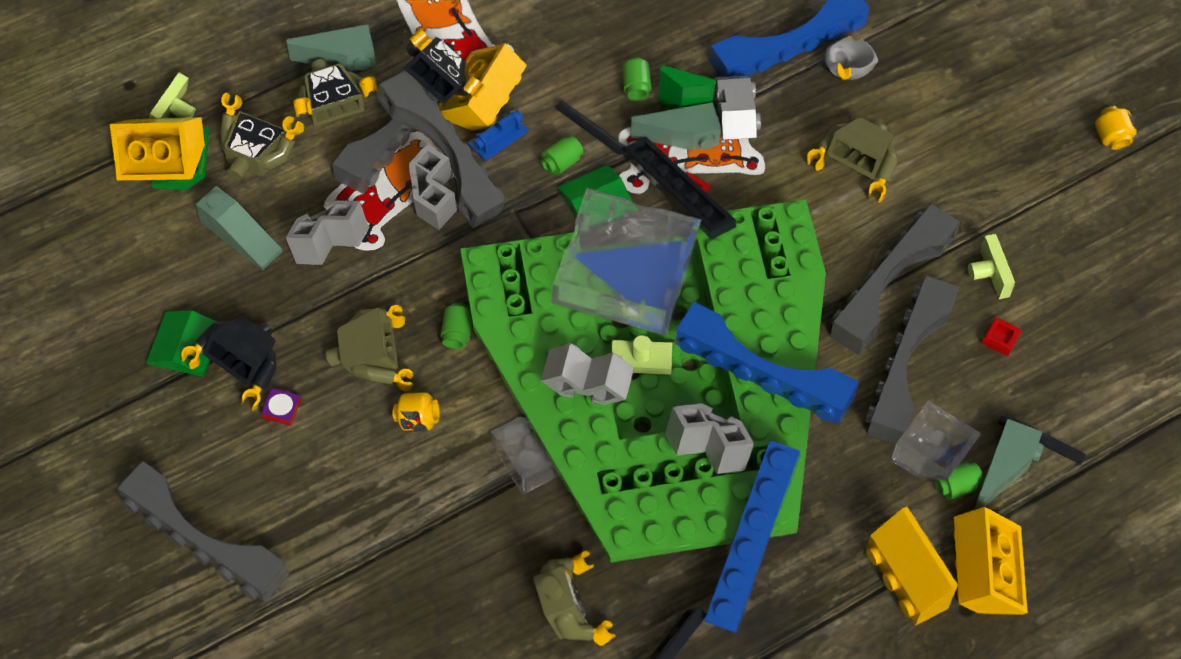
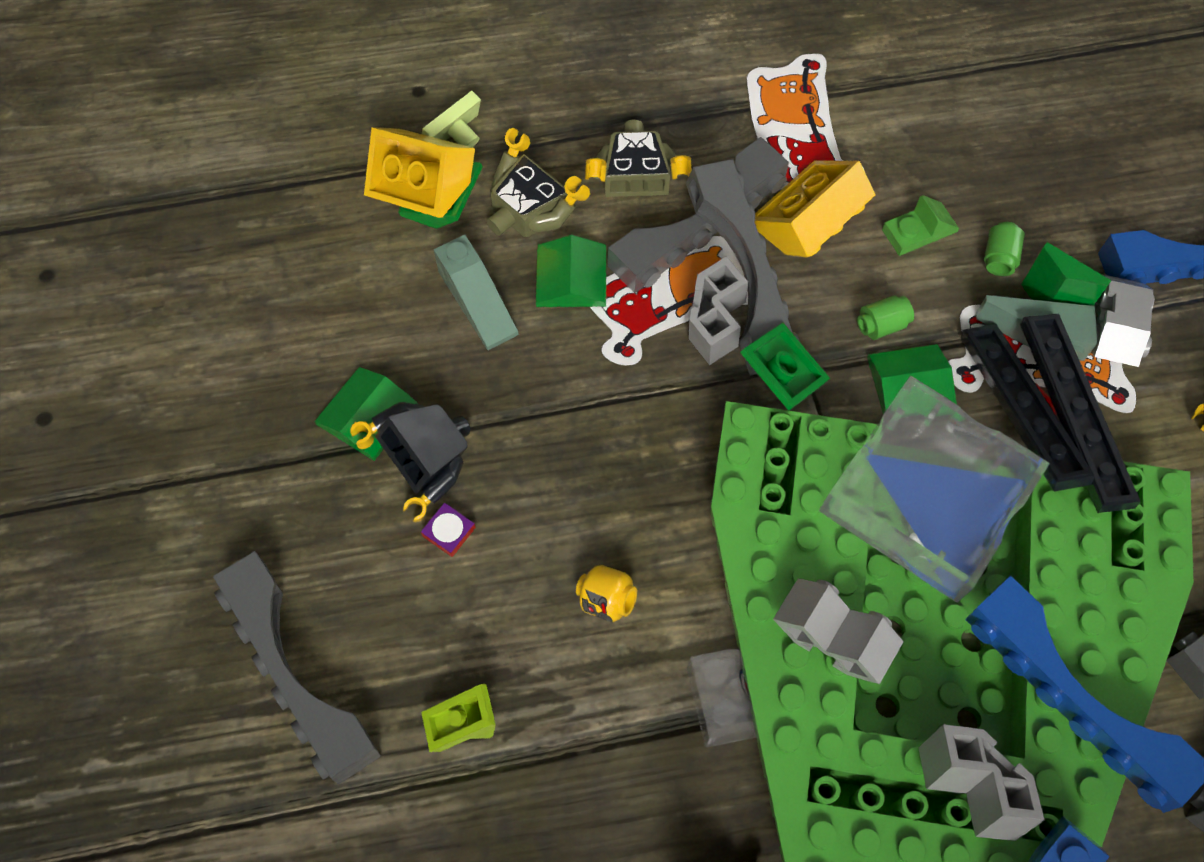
camera: 20 degrees right, 5 degrees up
sand green slope [286,25,376,72] -> none
light grey brick [286,200,369,265] -> none
olive torso [326,305,413,391] -> none
torso [403,28,486,104] -> none
bright green brick [440,303,472,349] -> none
blue hinge [468,110,529,162] -> none
black bar [556,100,626,155] -> none
yellowish green tile [612,335,672,375] -> none
none -> lime slope [421,684,496,752]
none -> green slope [536,235,606,307]
none -> green slope [740,323,830,411]
none -> bright green slope [882,195,959,256]
none -> black tile [1020,313,1141,513]

